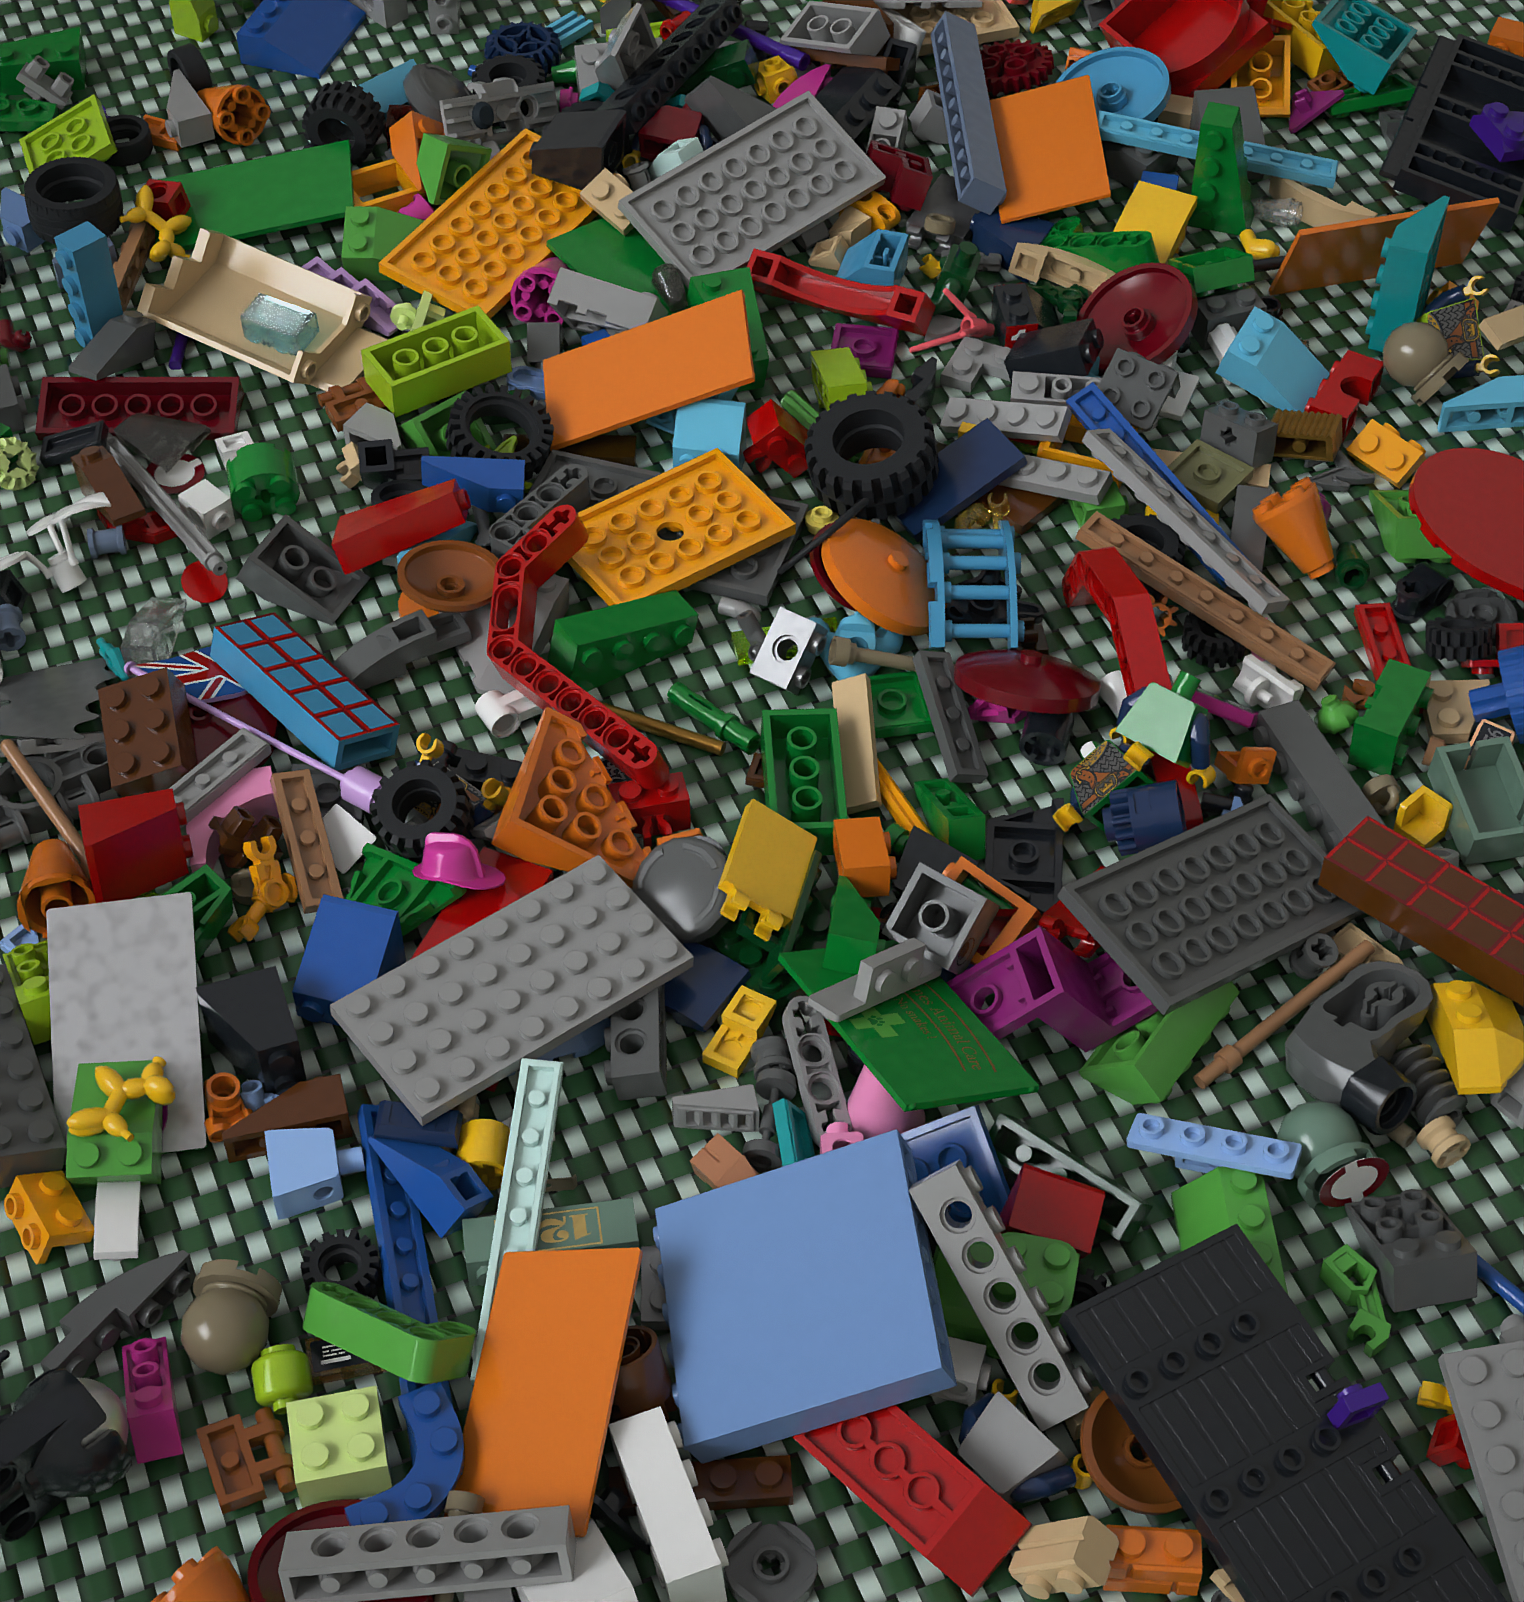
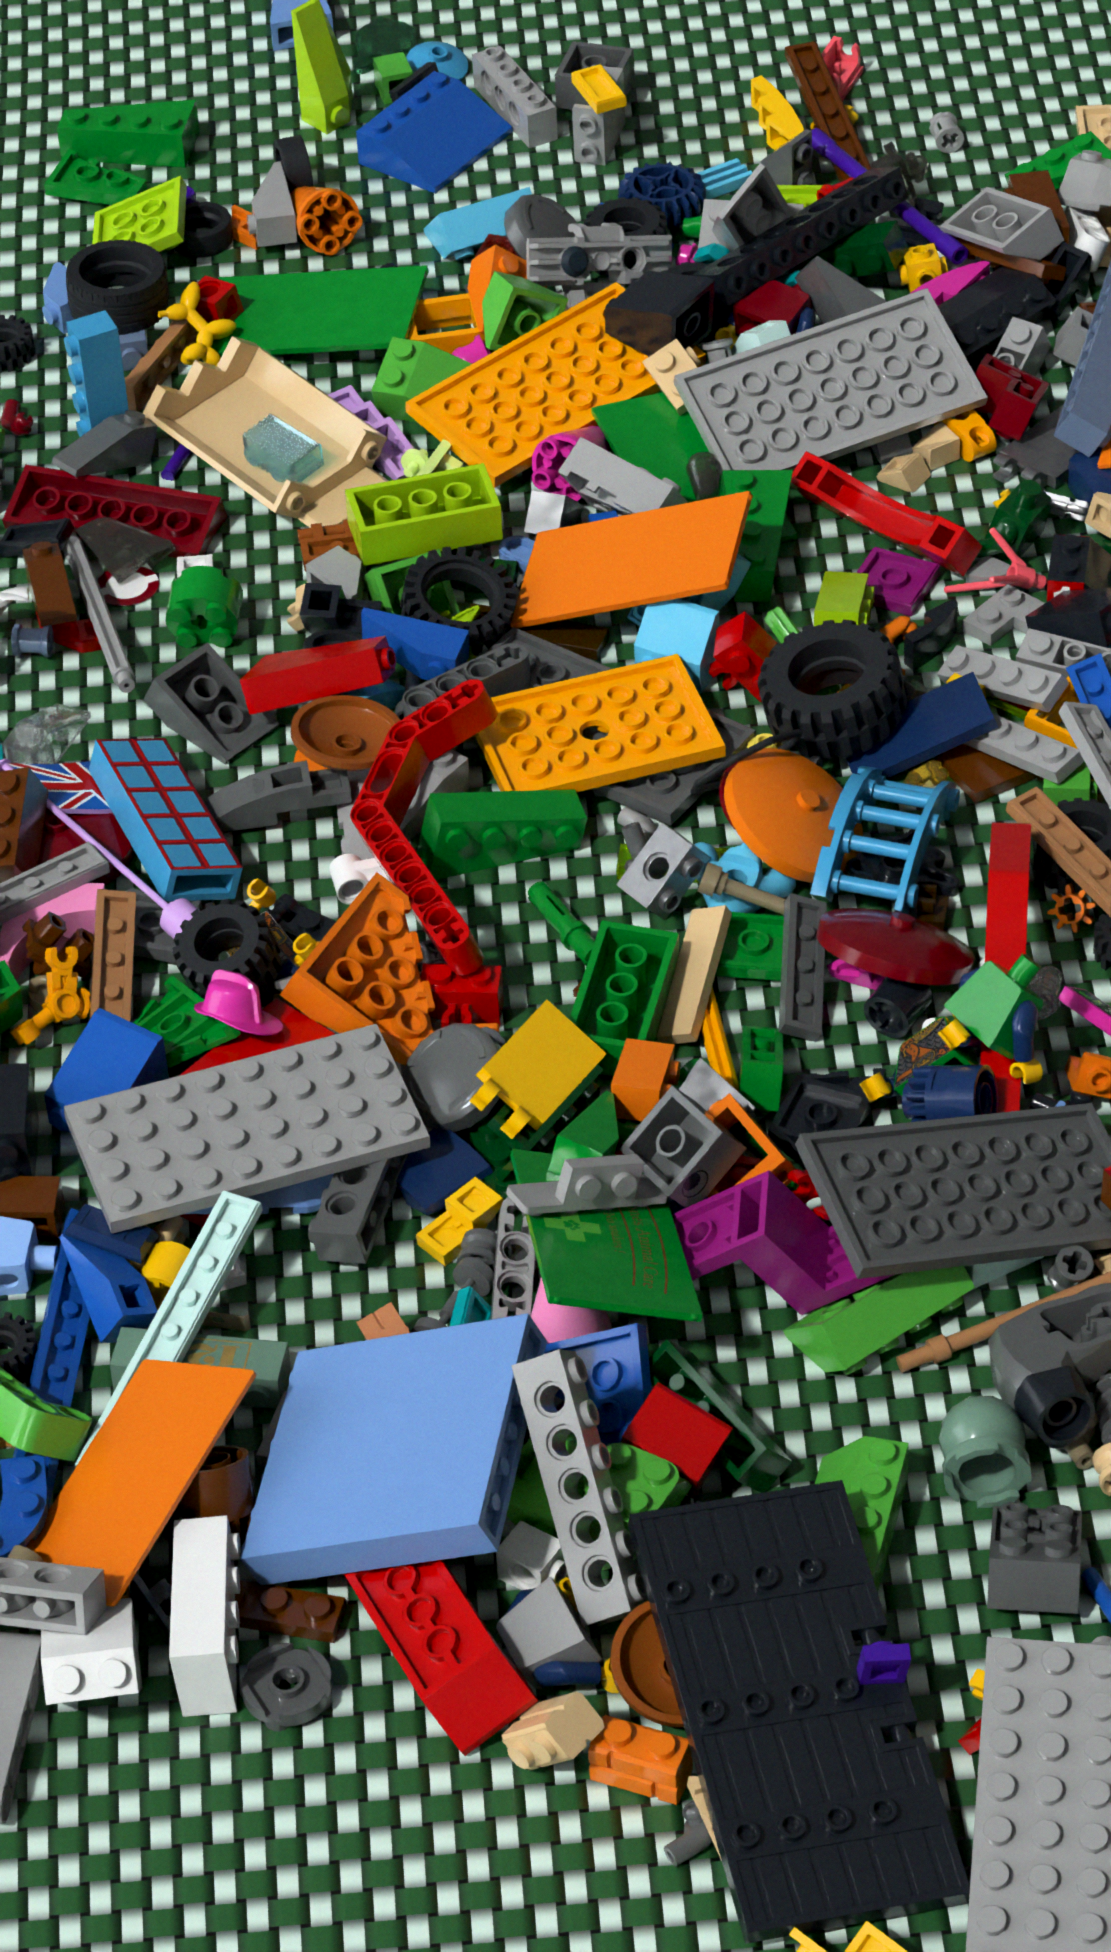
camera: 20 degrees right, 5 degrees down
light grey hips [16,55,74,110] -> none
white brick [178,479,235,540] -> none
red sticker [181,561,228,603] -> none
black tyre [302,81,385,165] -> none
white sticker [322,804,376,874] -> none
pearl gold bar [599,701,726,756] -> none
light grey slope [672,1084,759,1132] -> none
dark azure slope [836,229,909,286] -> none
dark tan tile [924,213,956,235] -> none
clear yellow hand [987,492,1010,529] -> none
light blue bracket [1126,1113,1302,1179] -> none
sticker [1319,1157,1389,1207] -> none
bright green piece [1319,1244,1392,1359] -> none

